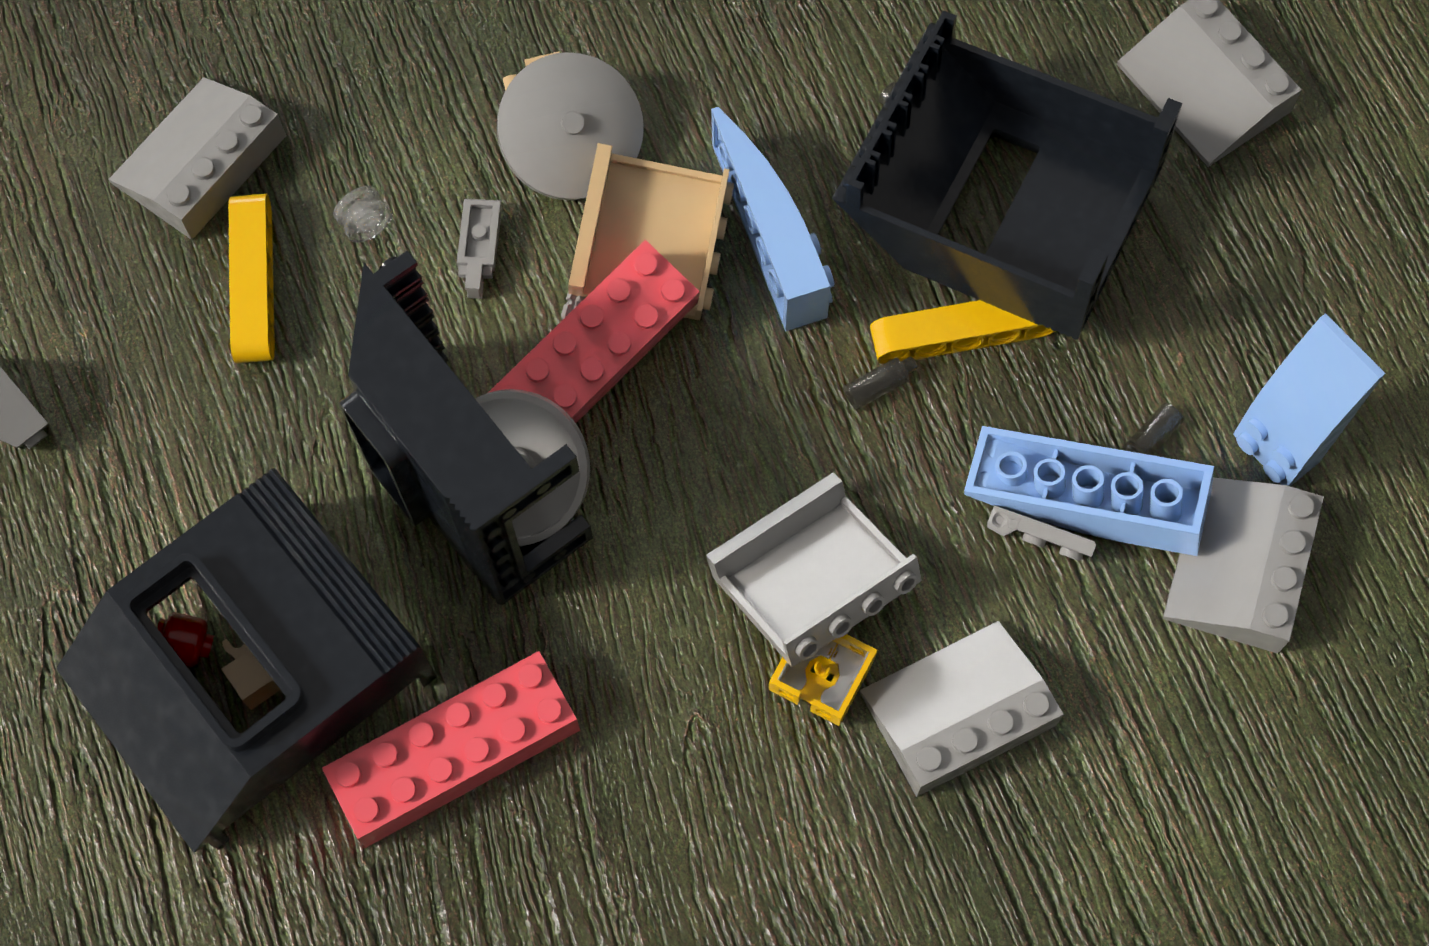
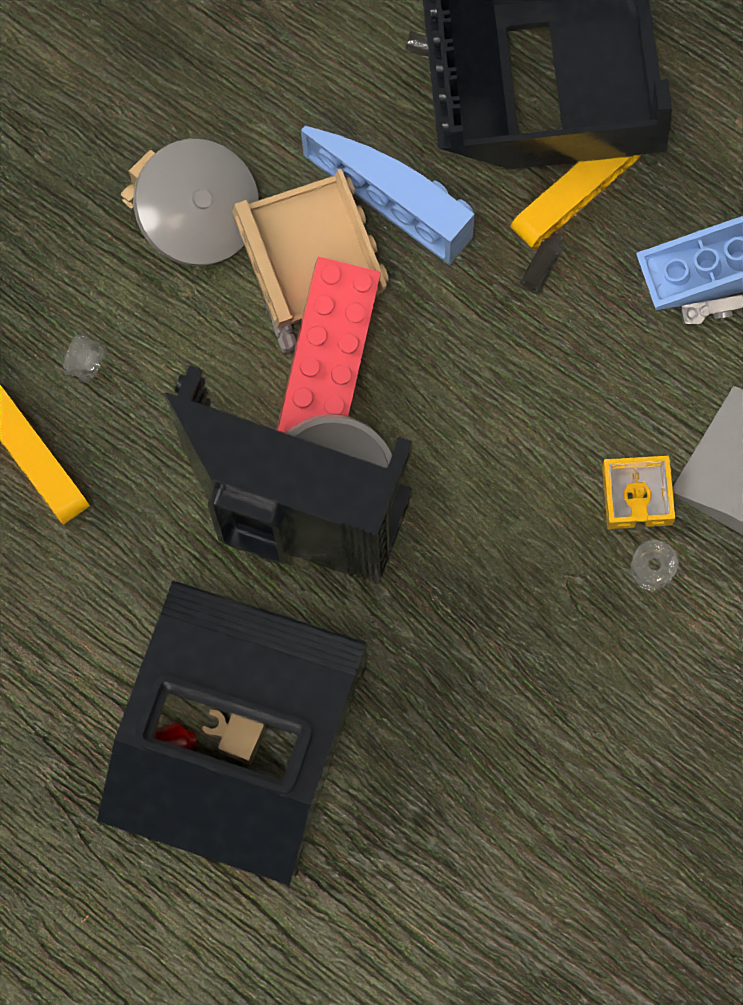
camera: 30 degrees left, 5 degrees up
coral brick [322,651,580,848] -> none
light grey hinge [457,199,502,299] -> none
panel [706,472,922,667] -> none
none -> clear wheel [630,540,679,591]

